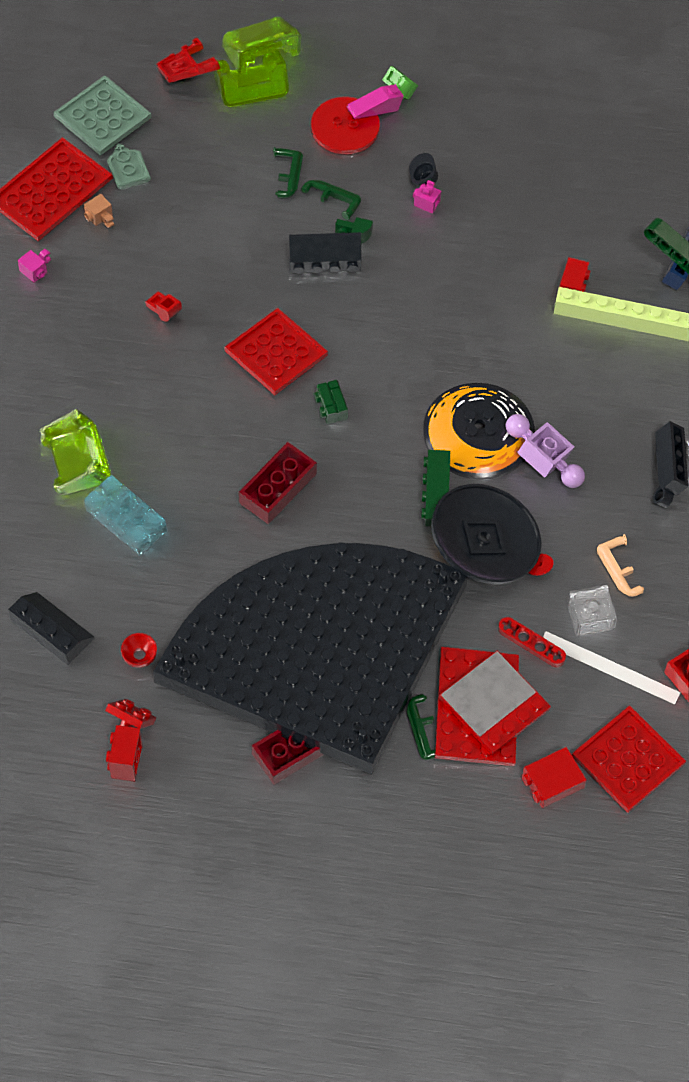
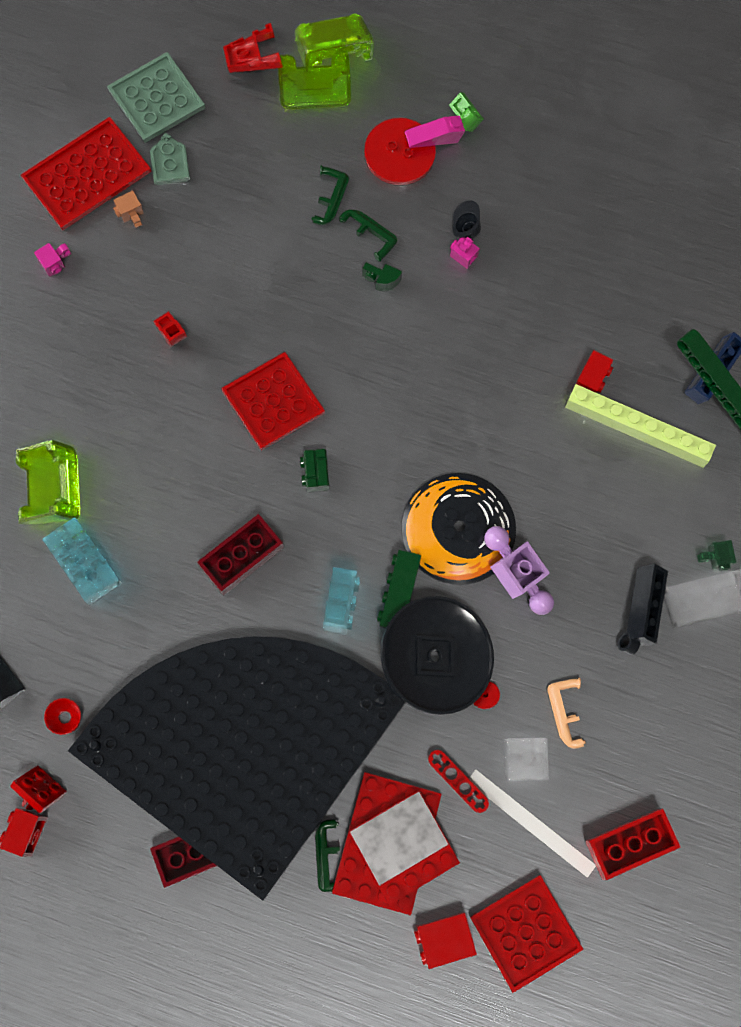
camera: 10 degrees right, 15 degrees up
black slope [289,232,362,274] -> none
none -> clear light blue brick [323,567,360,635]

